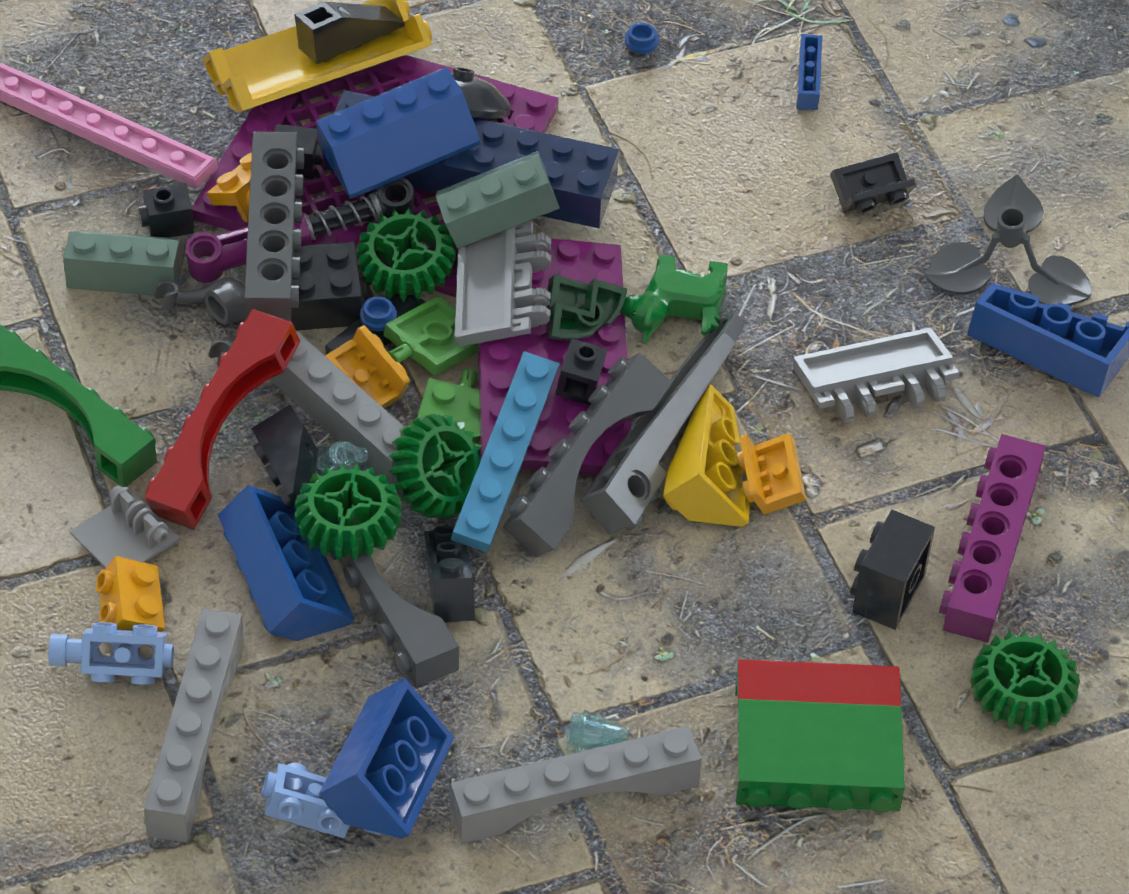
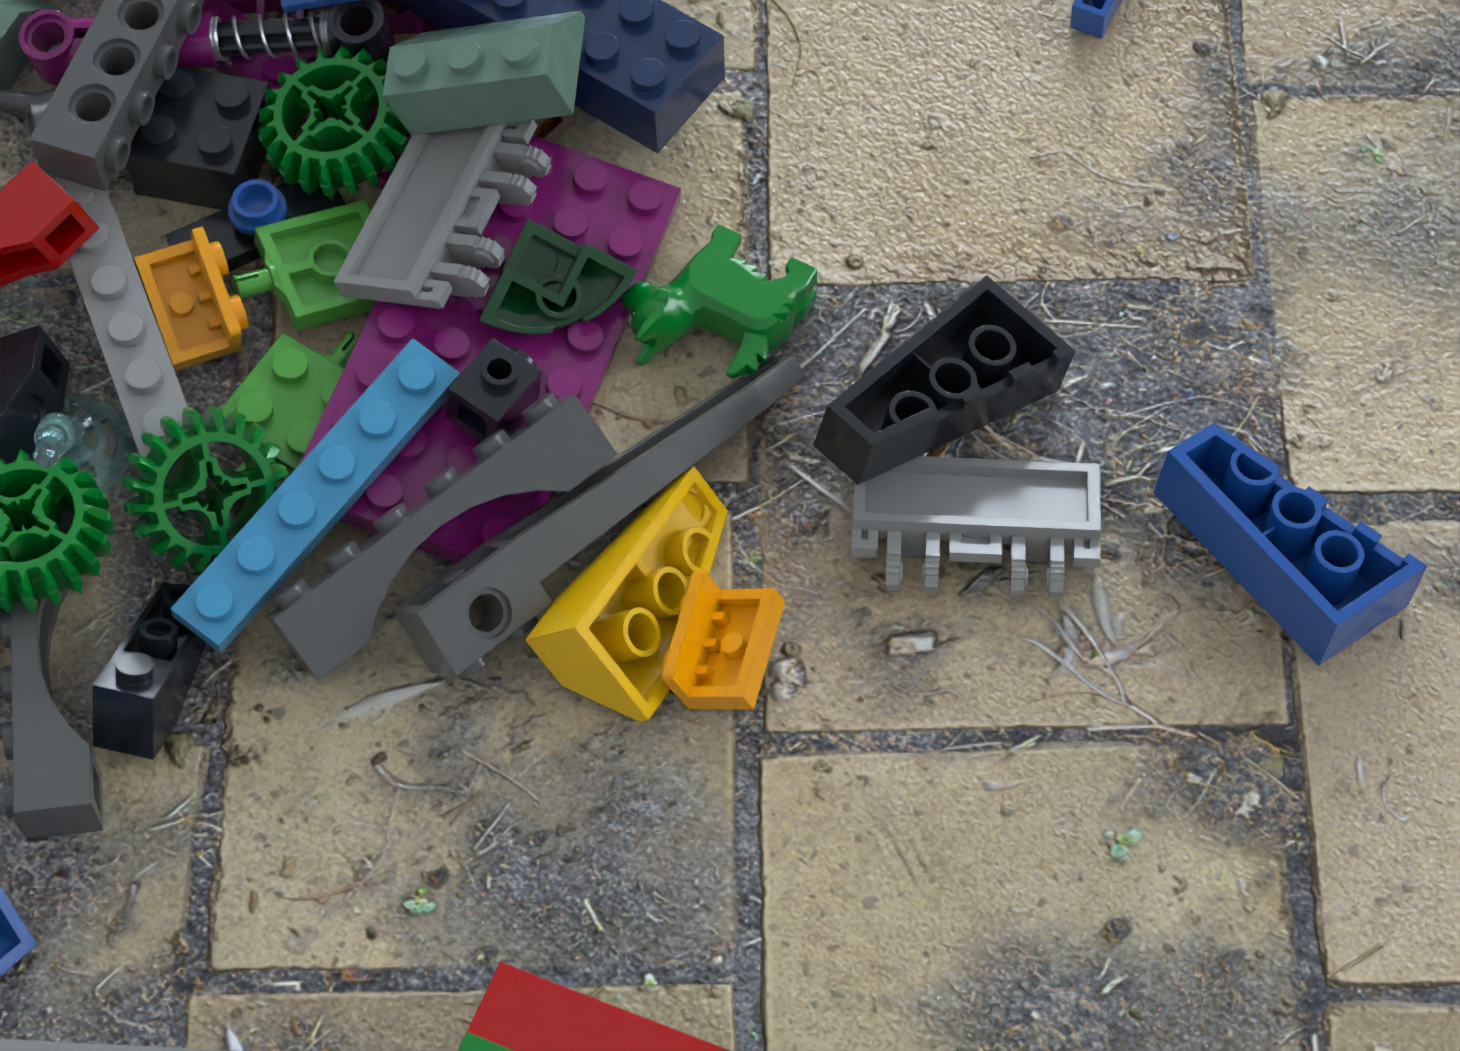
camera: 25 degrees right, 10 degrees up
clear light blue cone [566,710,629,750] -> none
black bracket [830,152,917,214] -> none
black brick [850,509,935,630] -> none
dark grey plant [925,175,1092,306] -> none
magenta brick [939,434,1046,643] -> none
none -> black wedge [813,275,1076,485]

